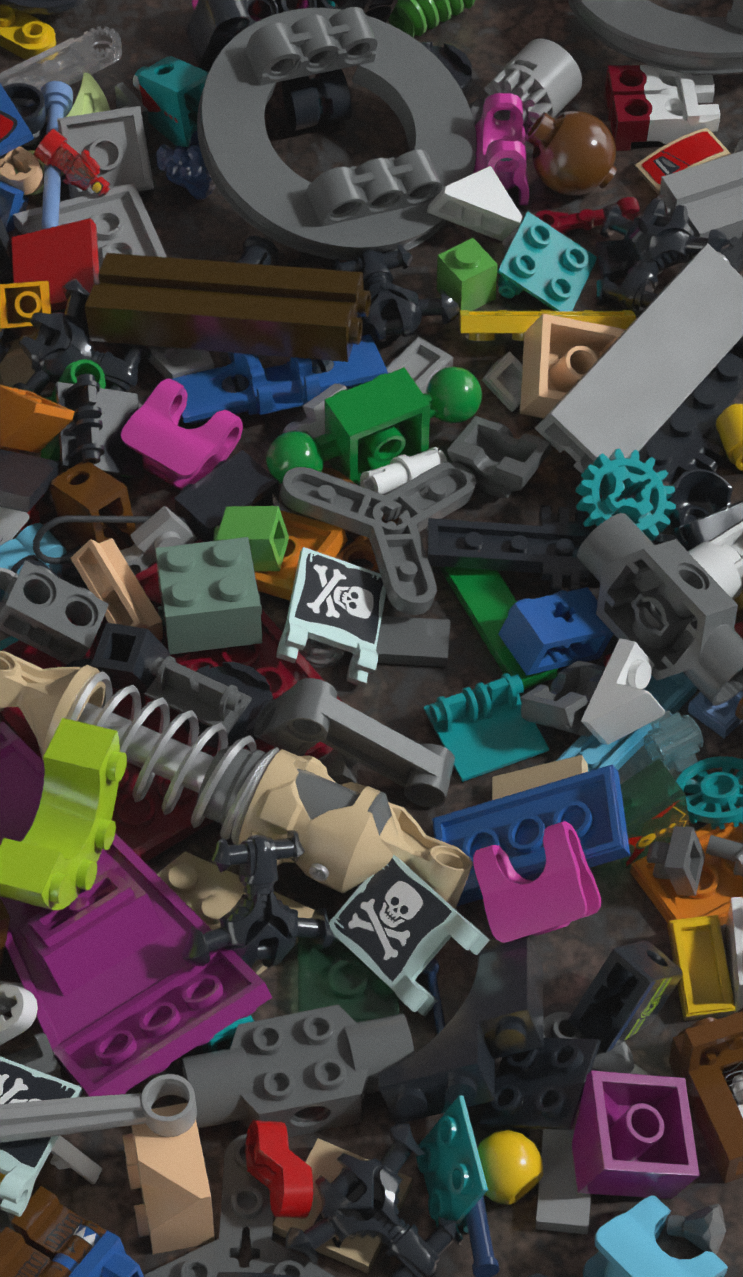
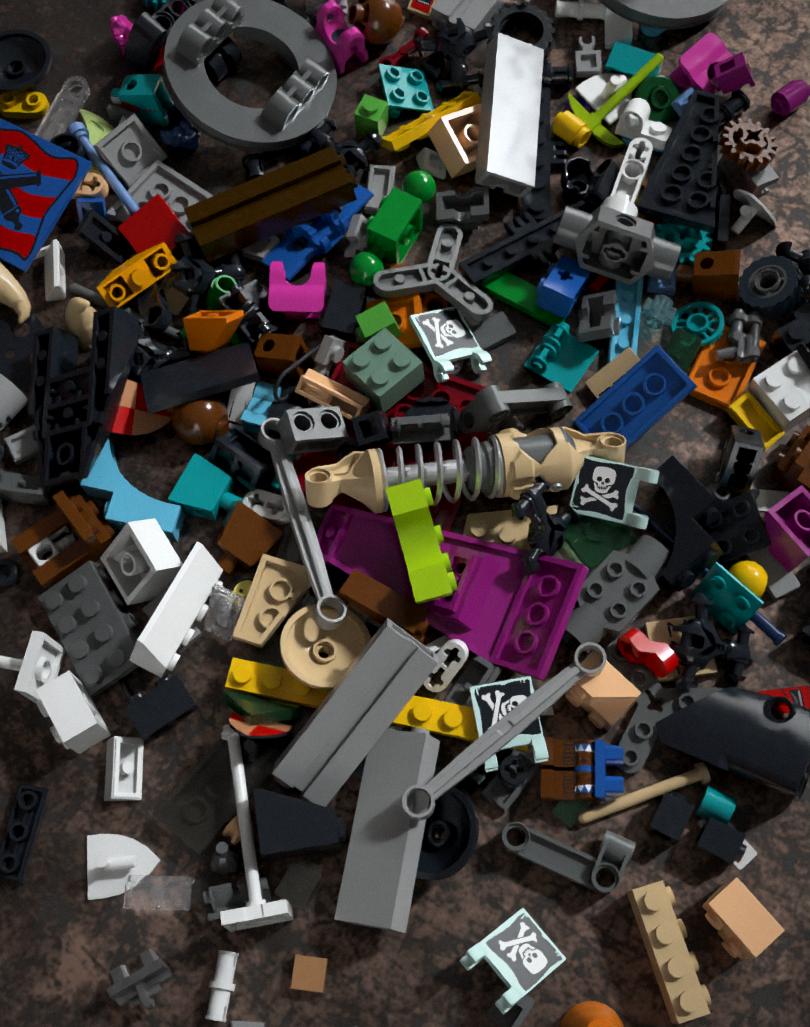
camera: 30 degrees left, 15 degrees up
red piece [33,129,110,196] -> none
white pin [360,447,447,495] -> none
white slope [427,166,522,241] -> none
dark pink piece [473,821,601,943] -> none
teal gear [575,448,676,541] -> none
white slope [581,638,665,745] -> none
dark grey tile [646,826,705,896] -> none

